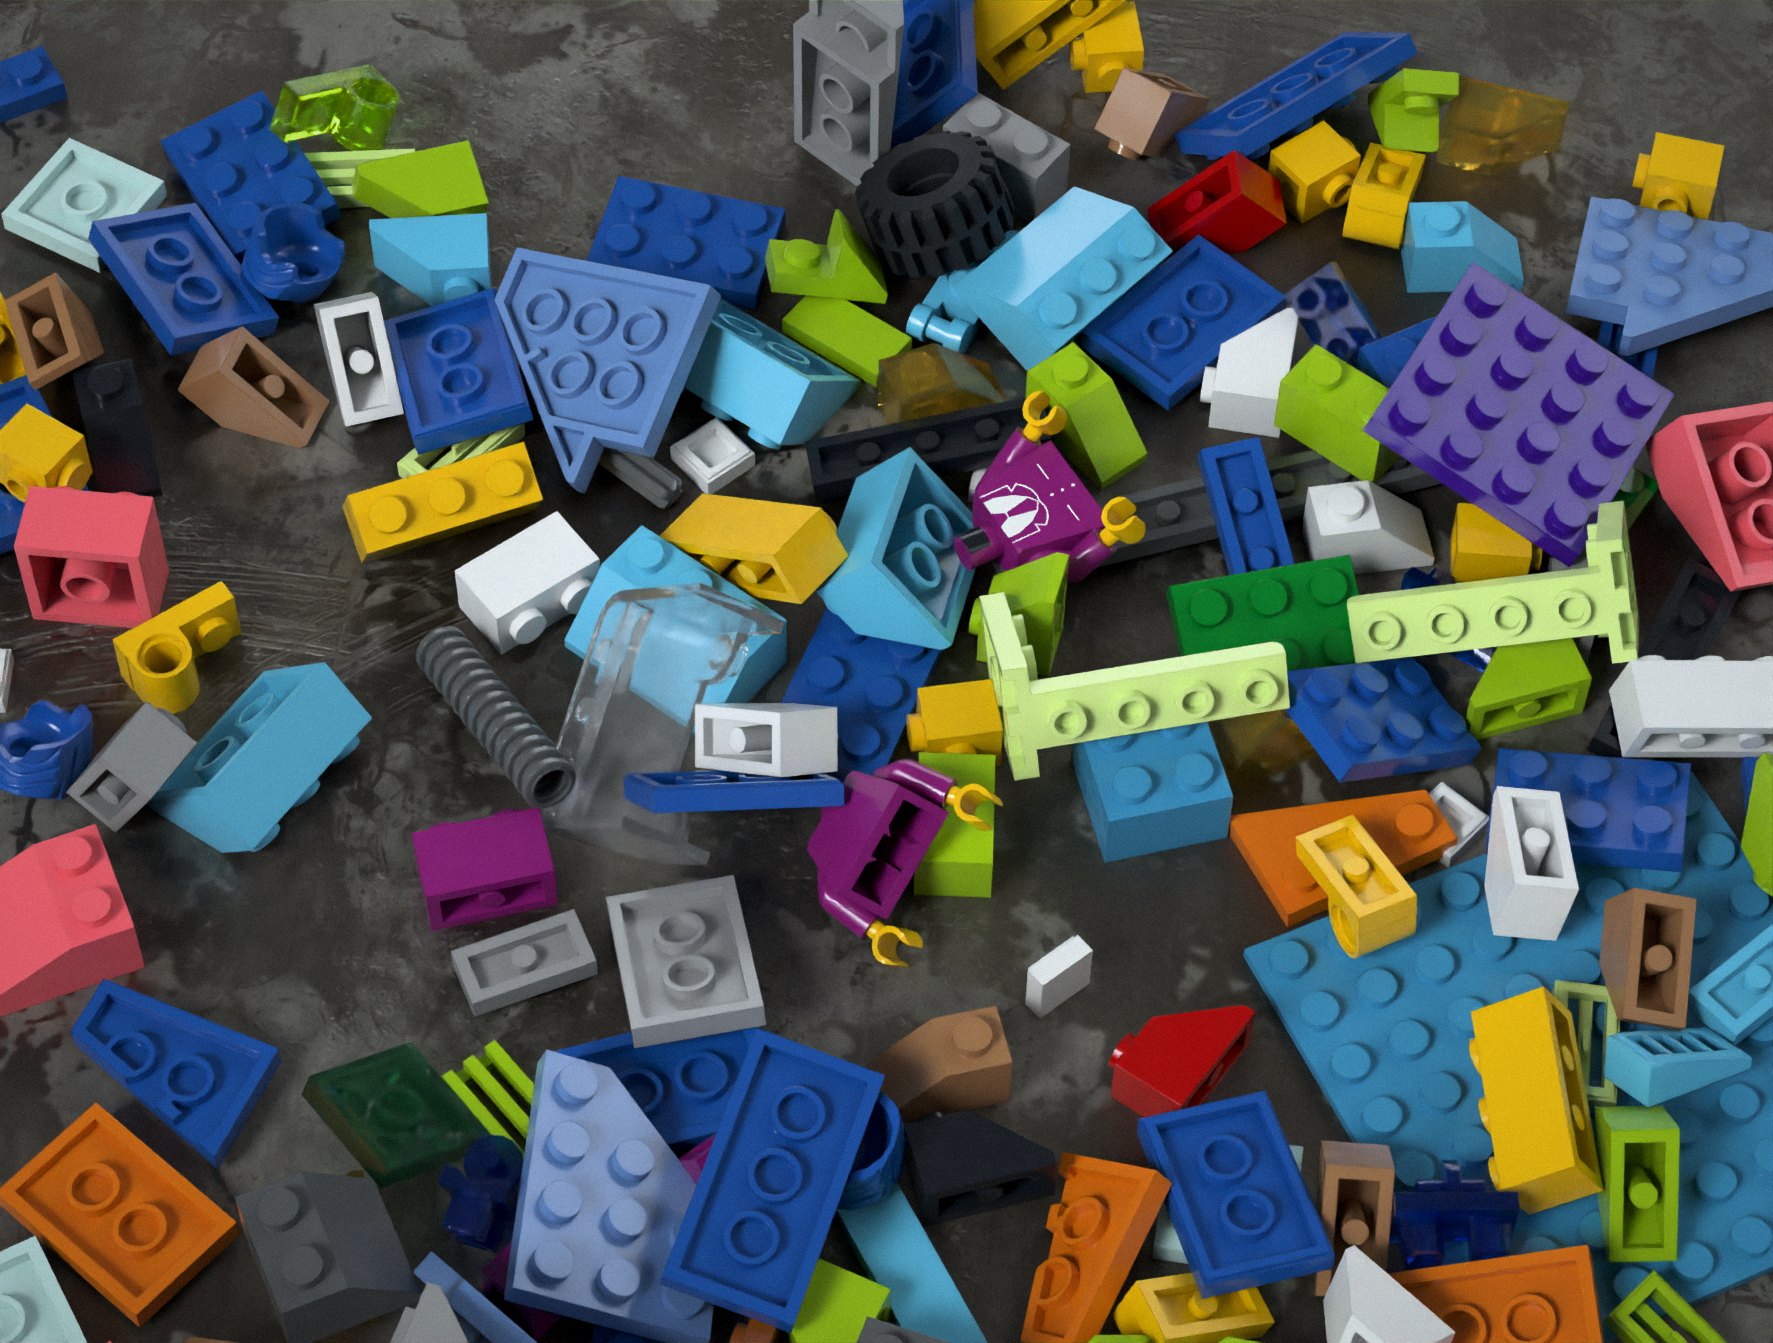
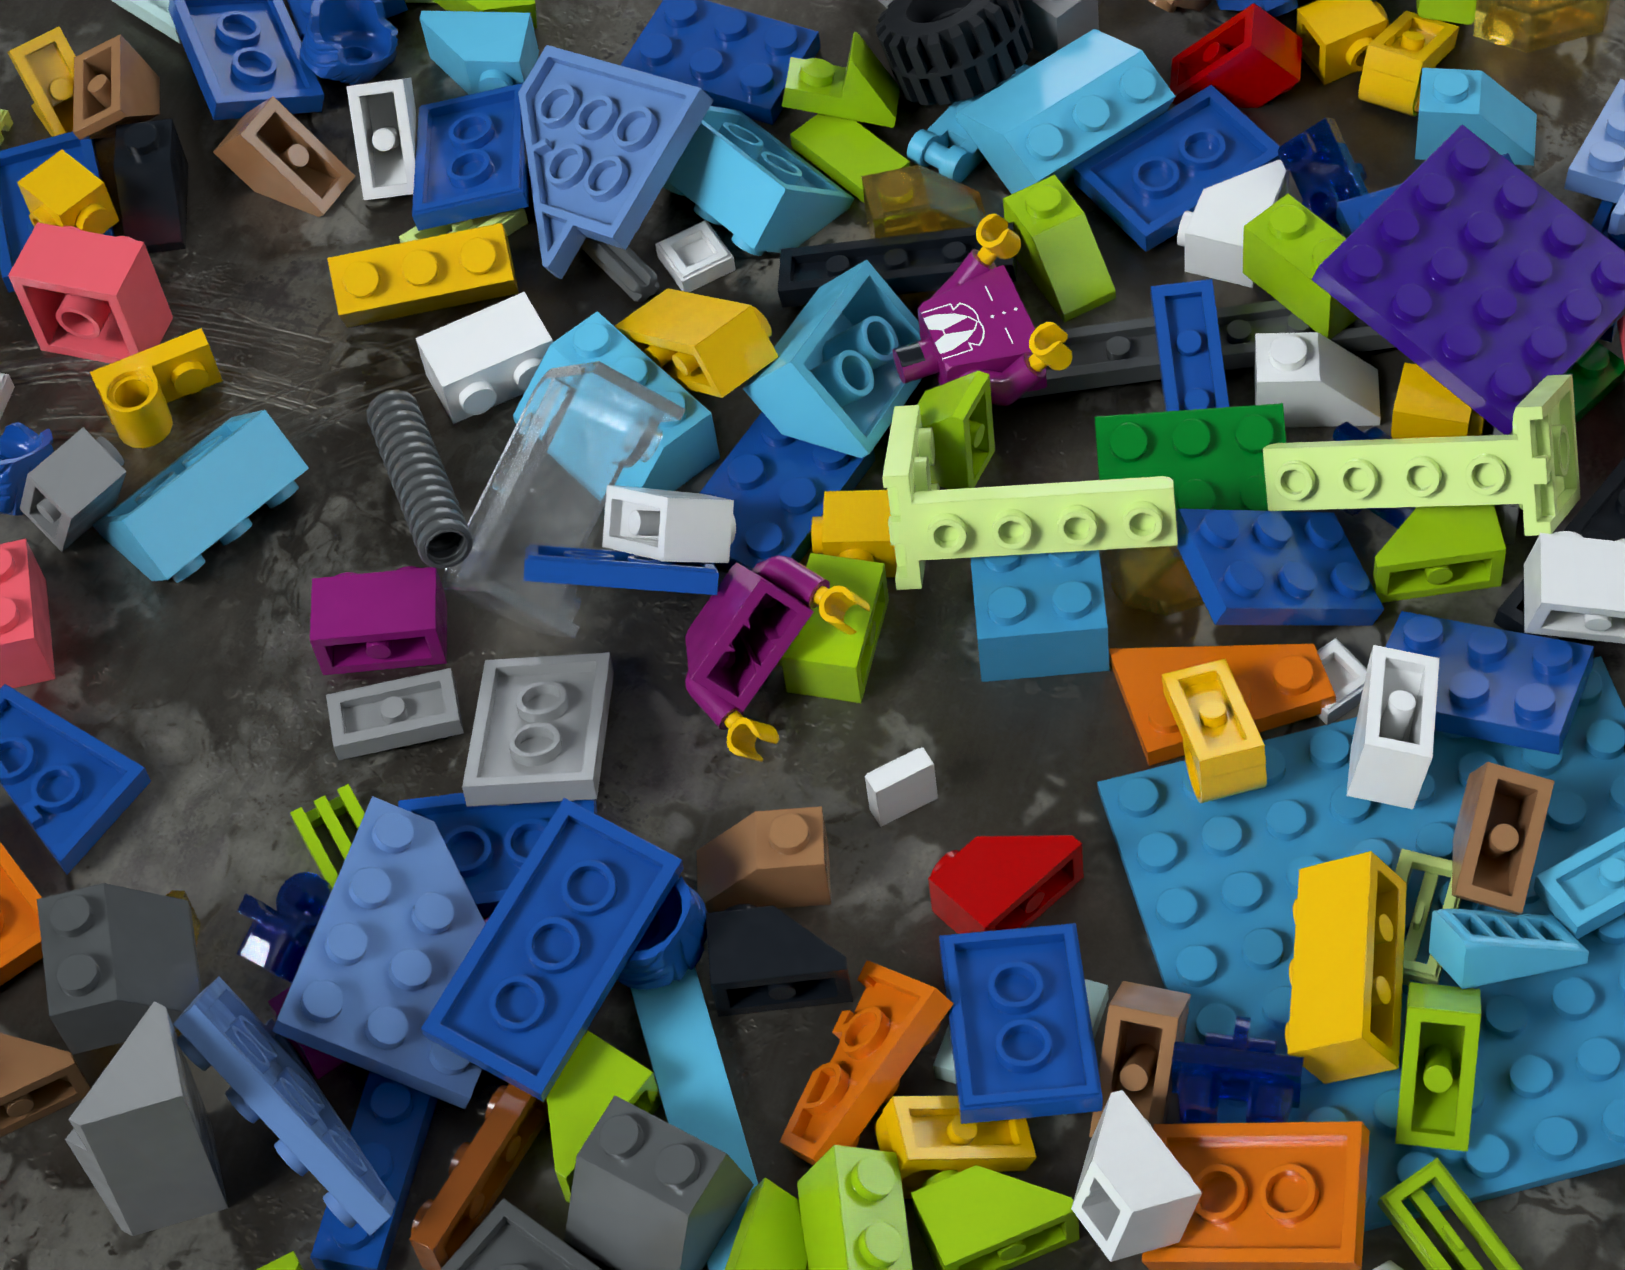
camera: 20 degrees right, 0 degrees up
clear green plate [301,1042,490,1189] -> none

